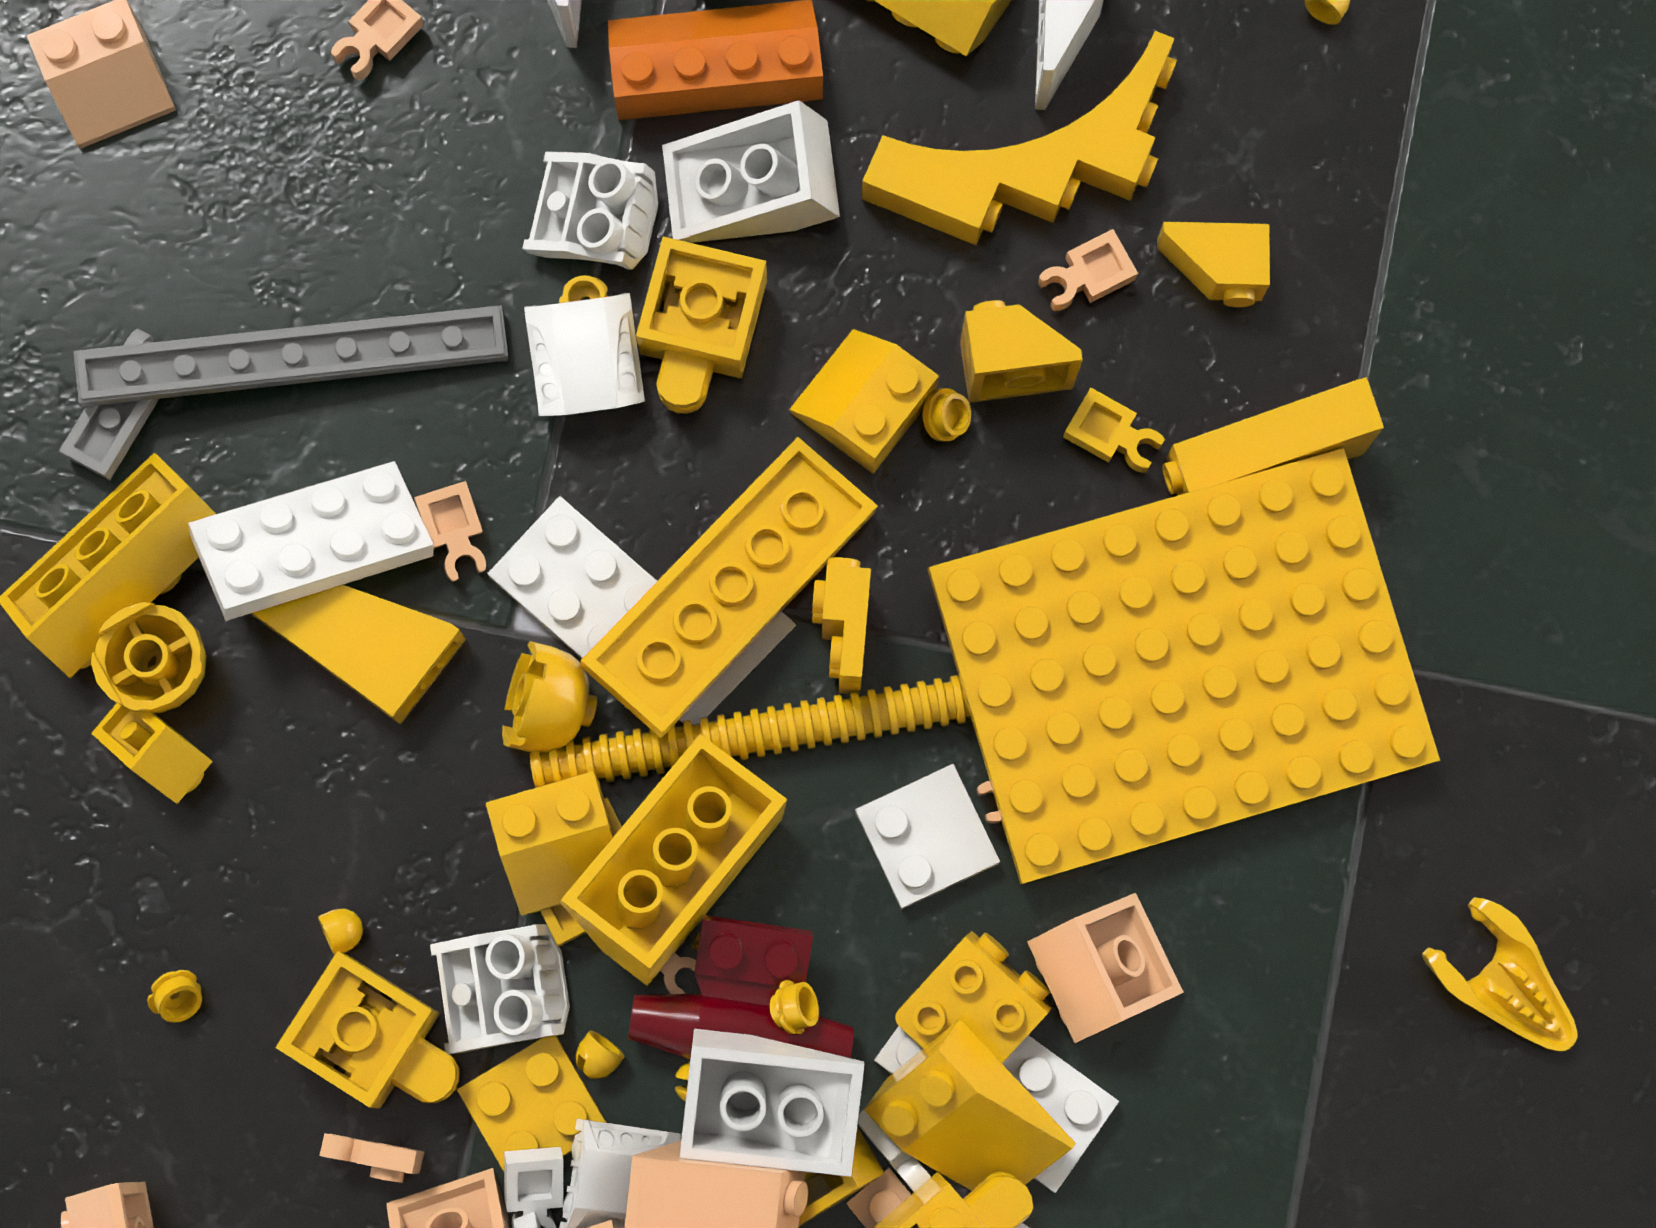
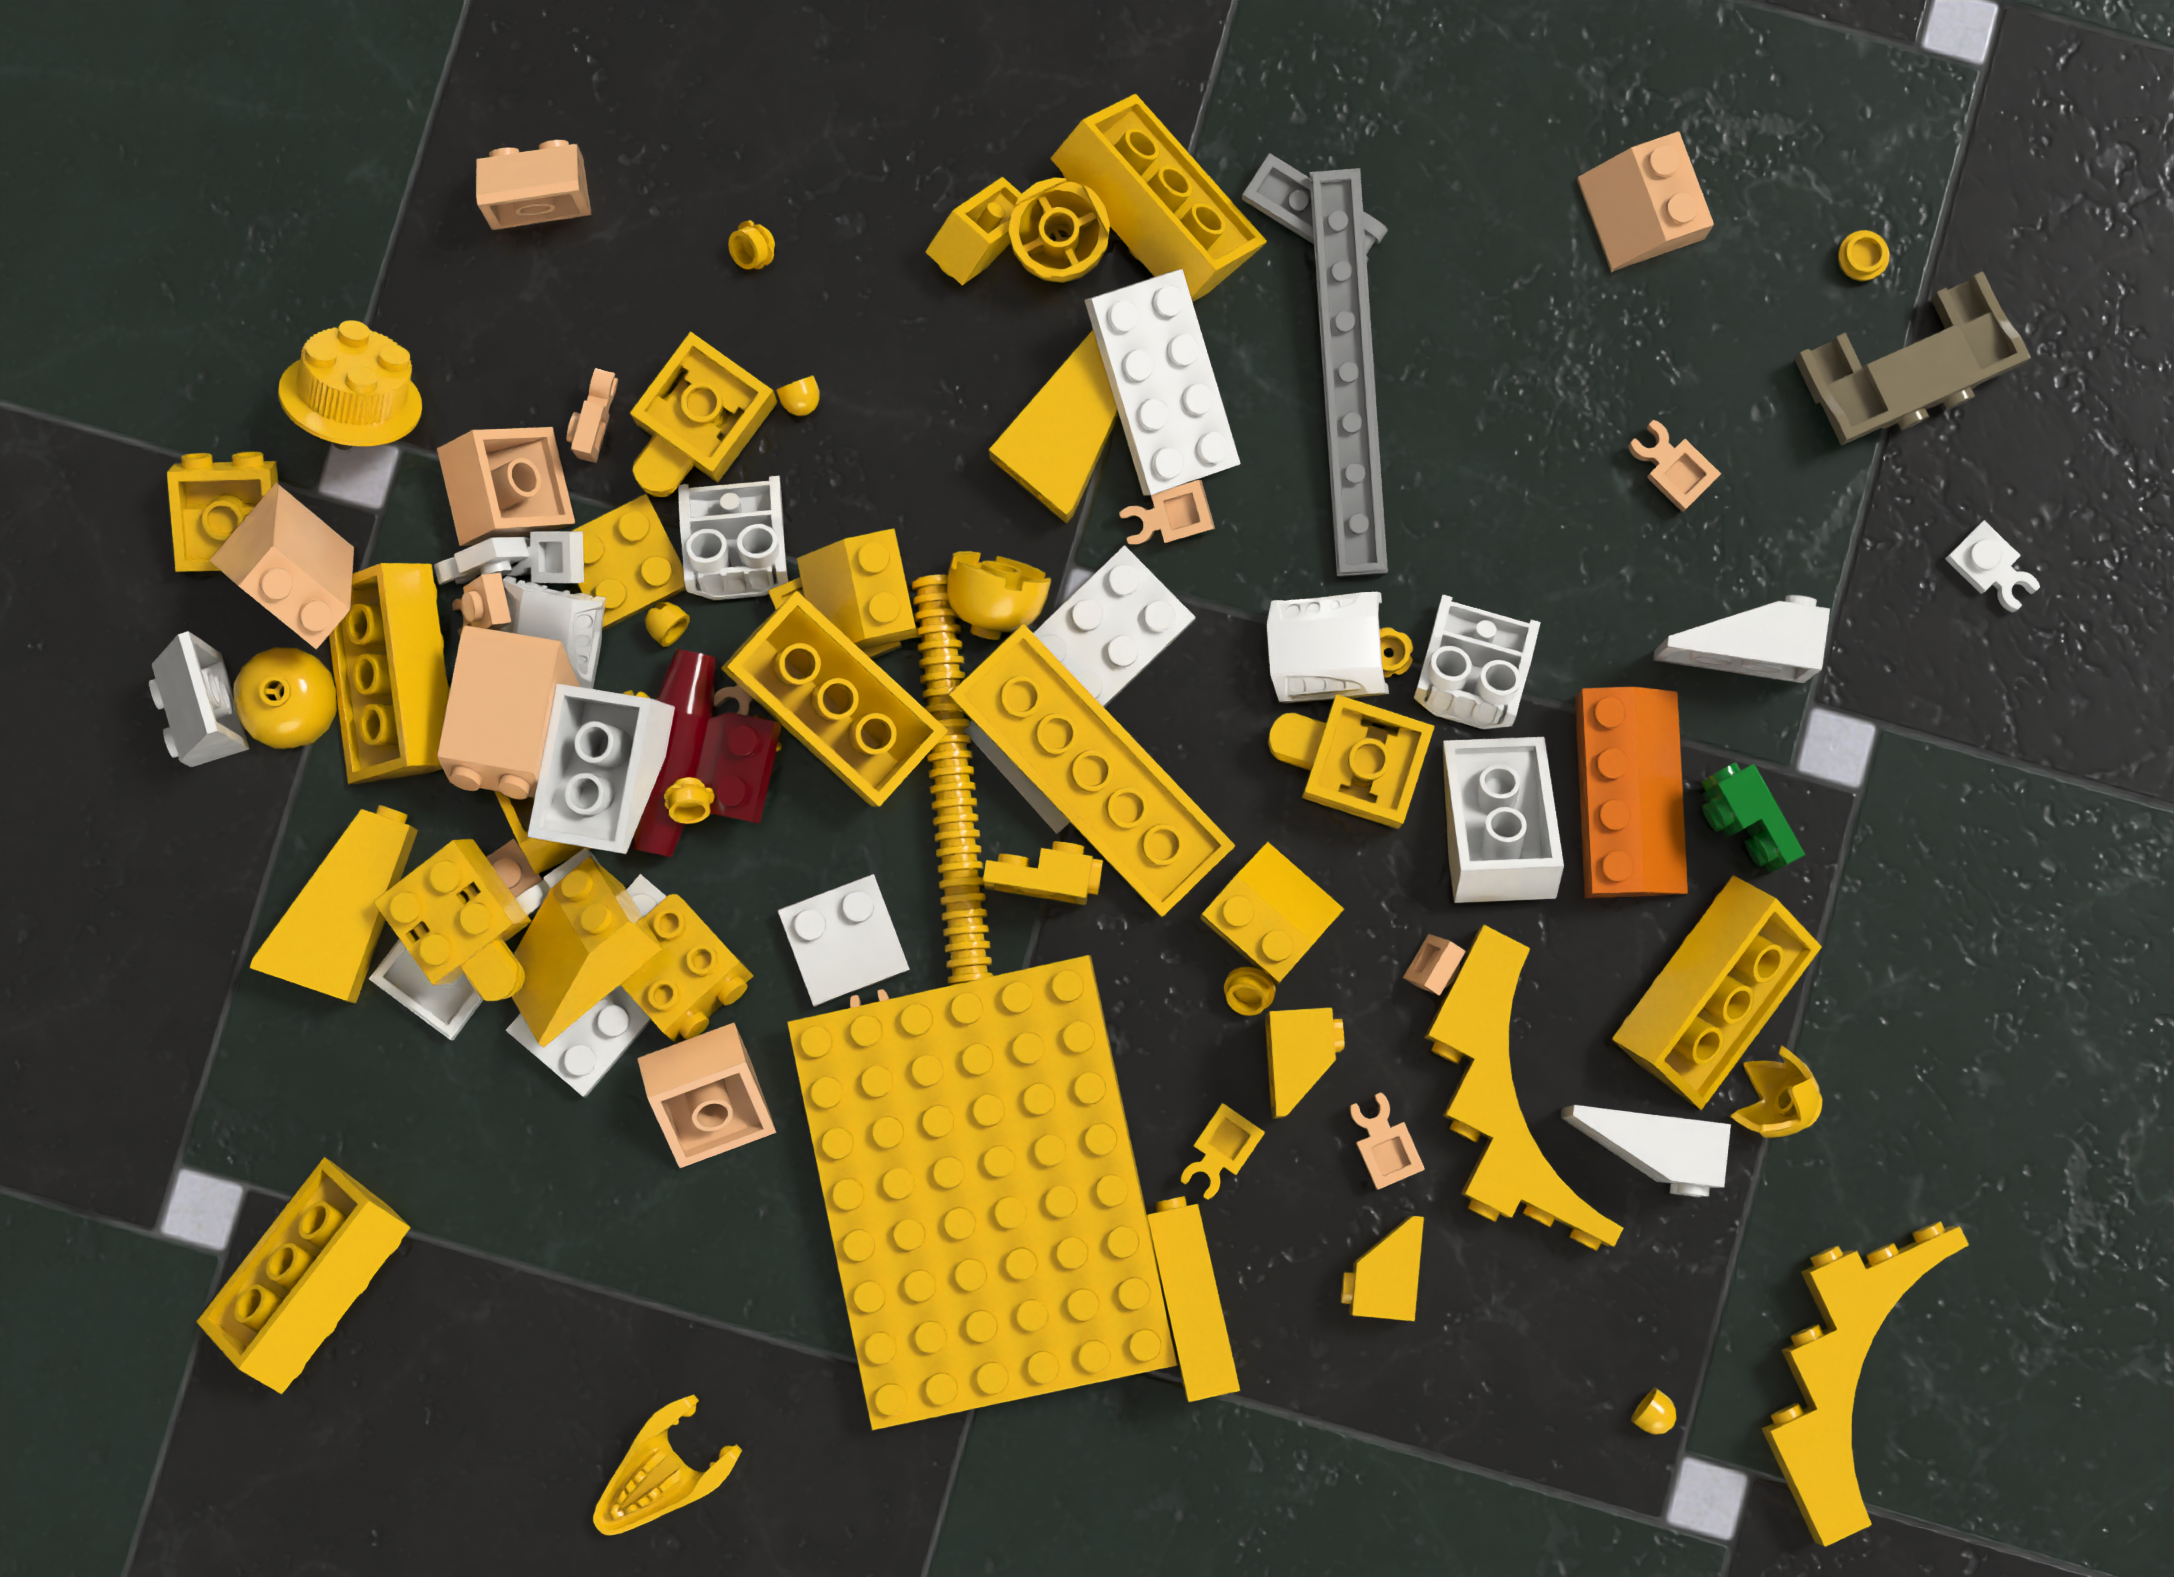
camera: 95 degrees right, 5 degrees up
none -> light nougat plate [1403,934,1466,995]

